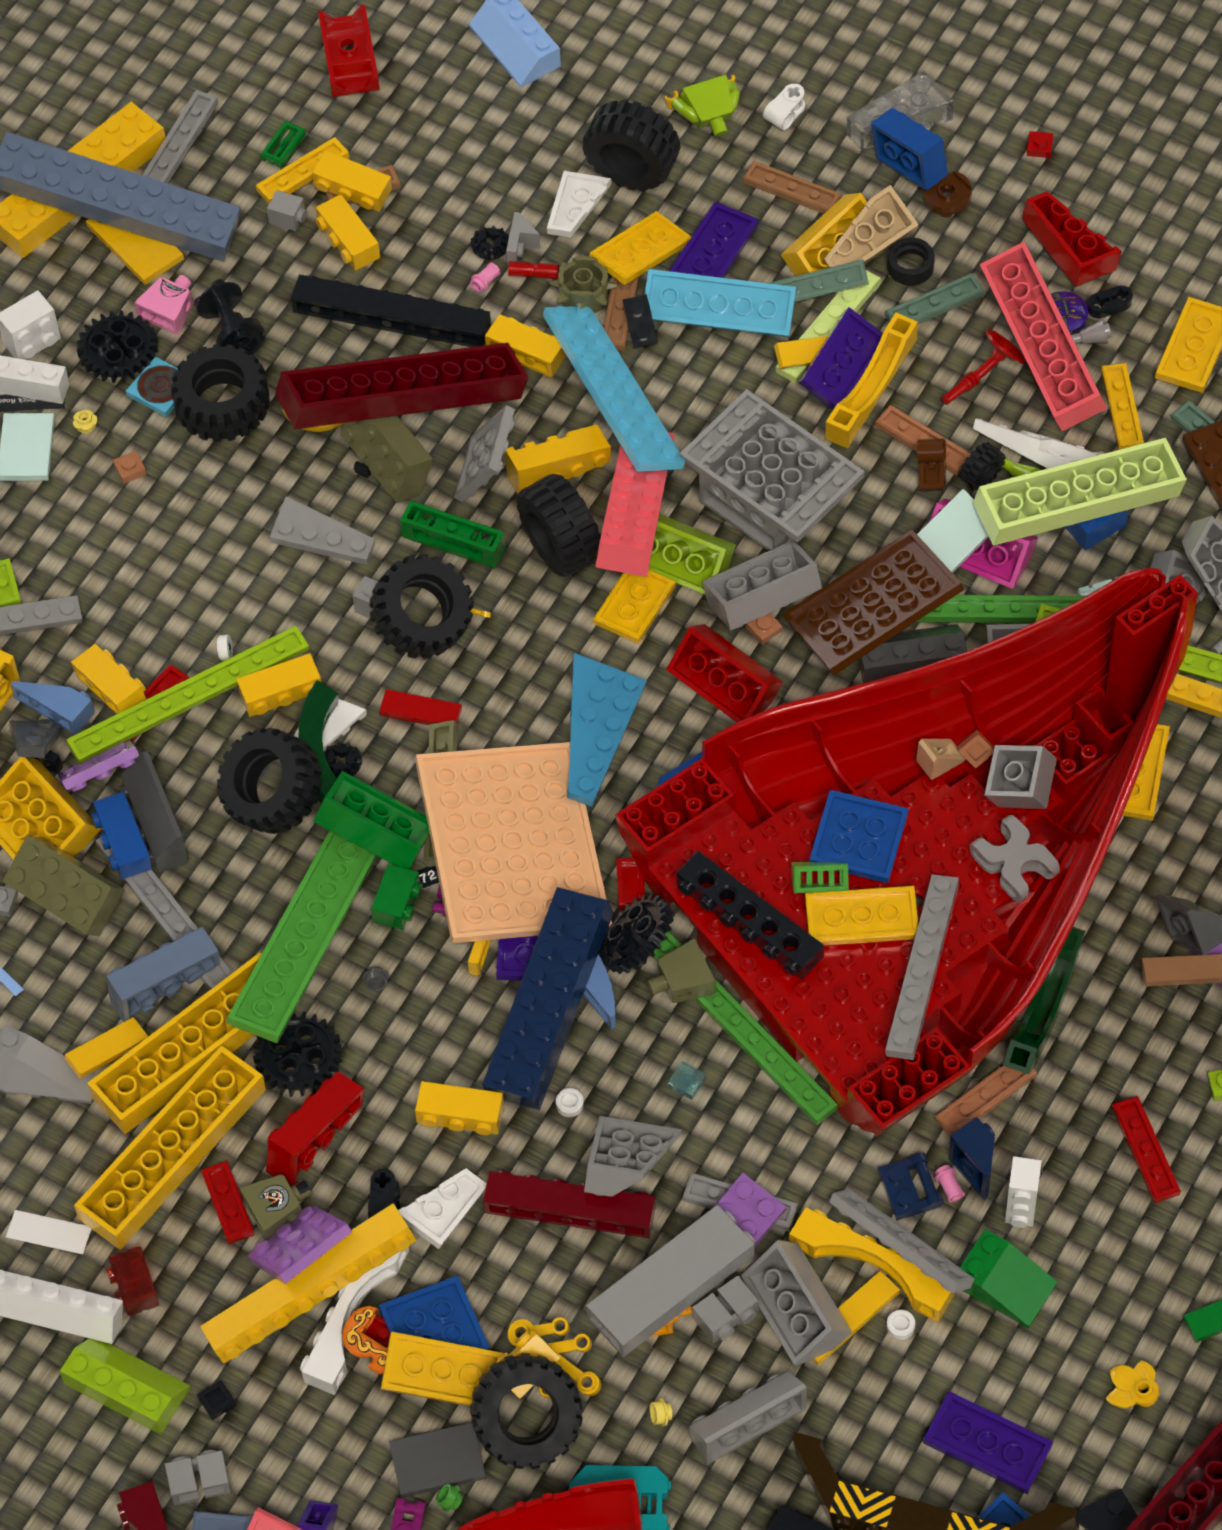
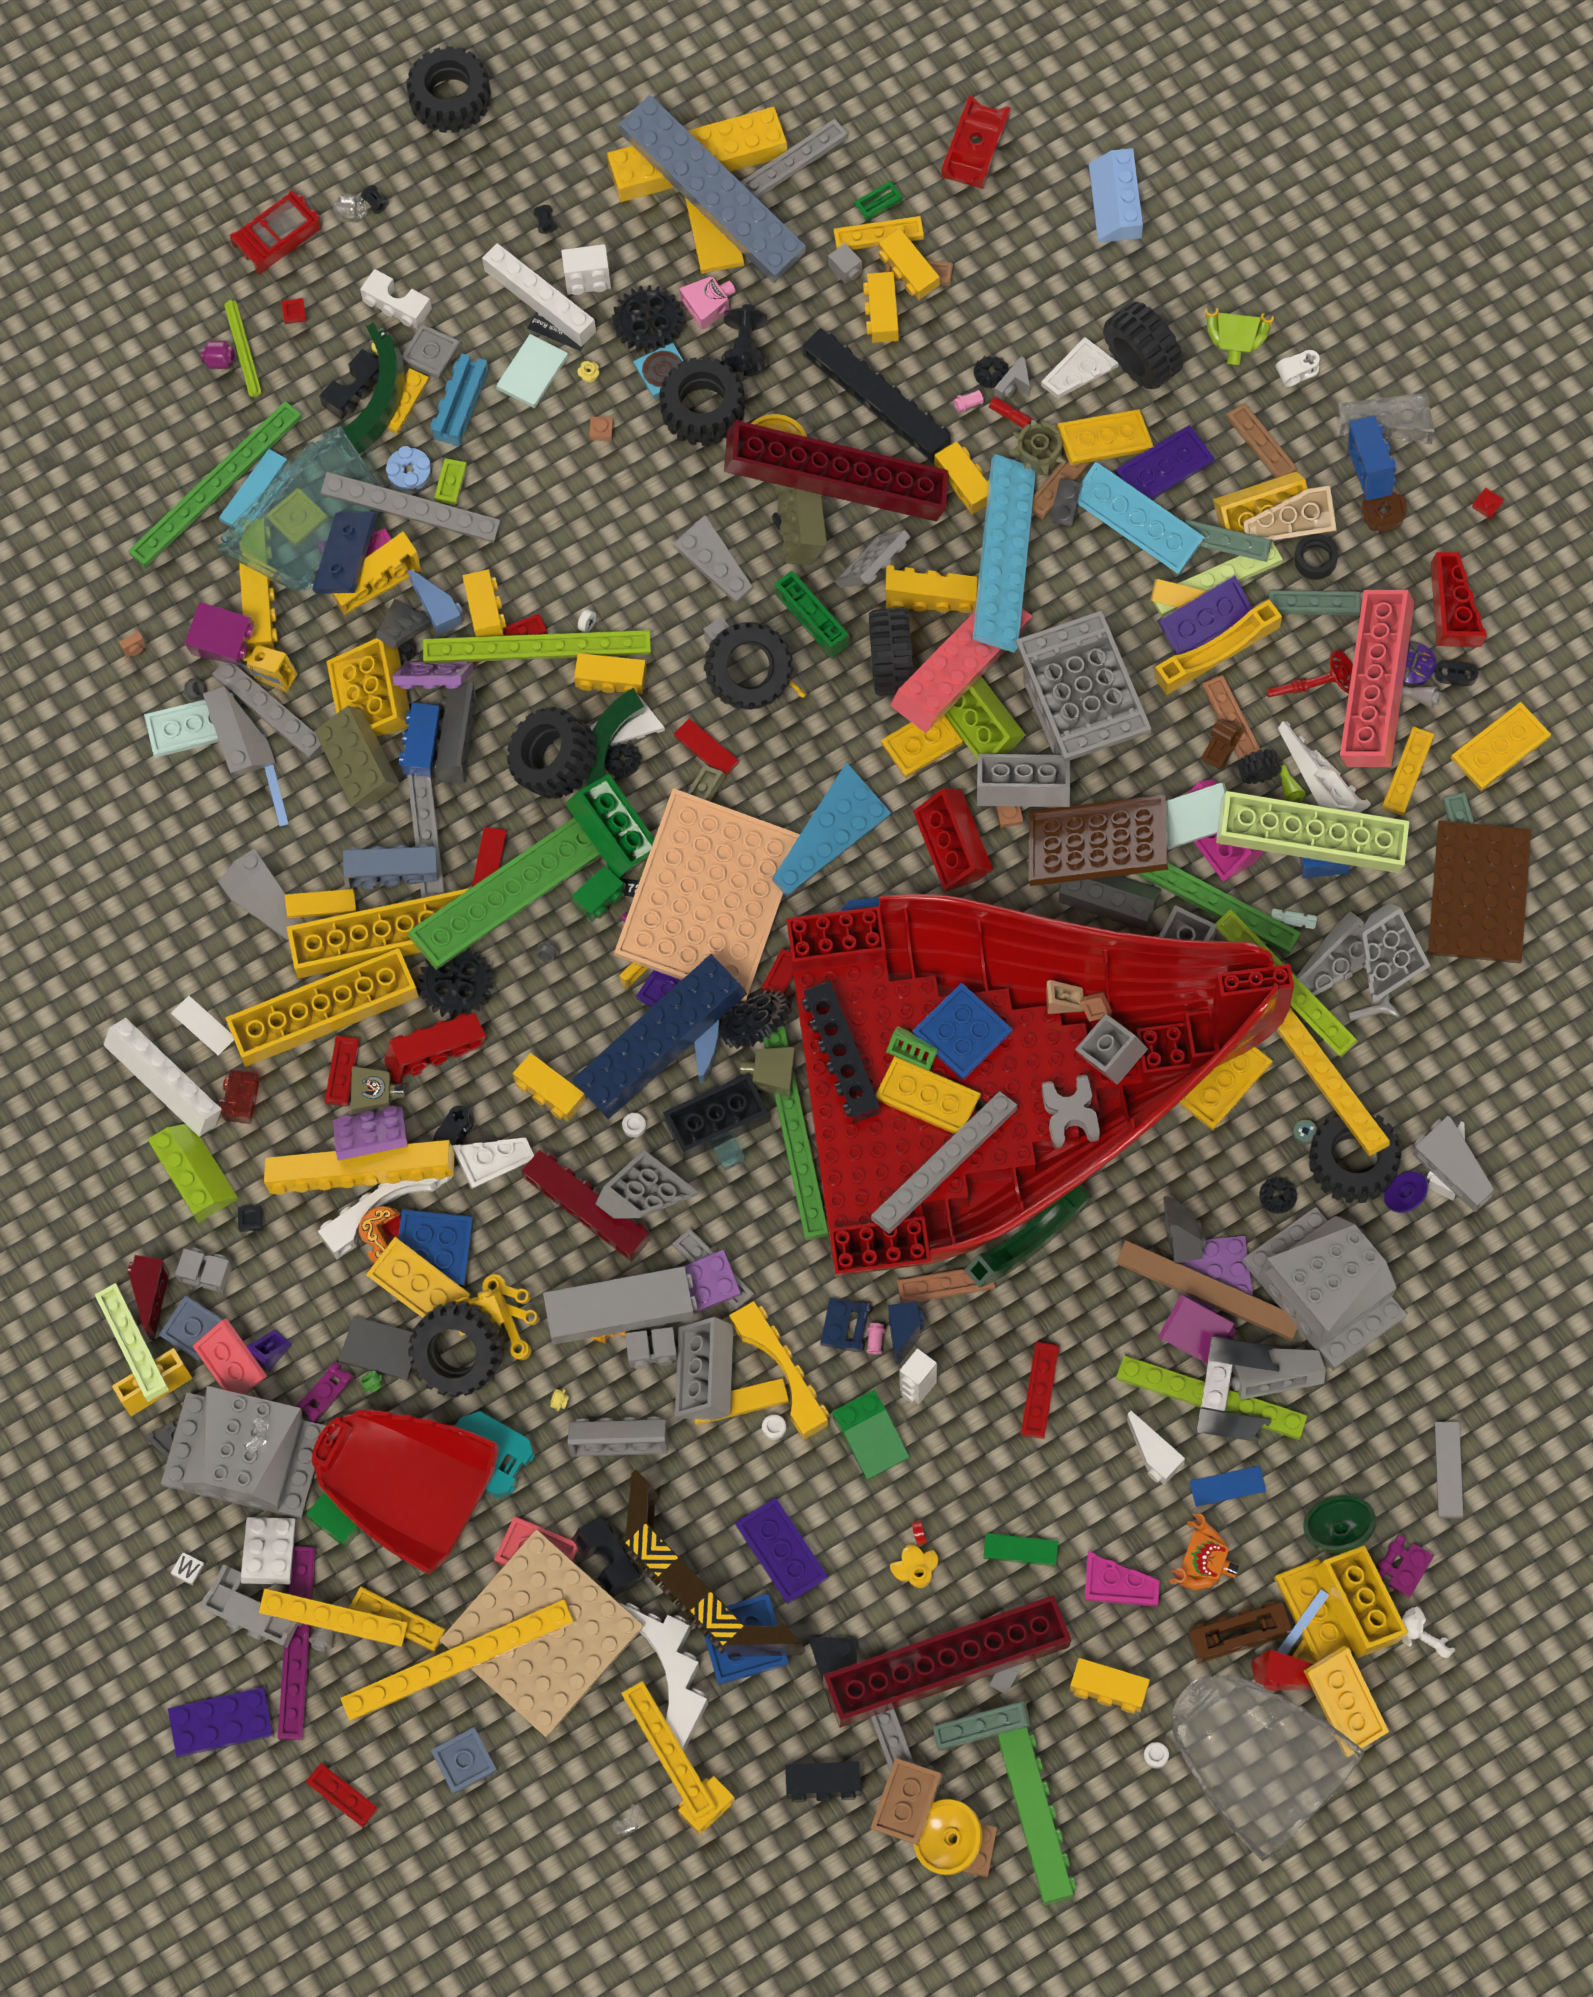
camera: 30 degrees right, 10 degrees up
light grey plate [829,1189,975,1293] -> none
none -> red tile [471,827,507,888]
none -> black brick [663,1073,769,1161]
none -> red tile [912,1520,927,1545]

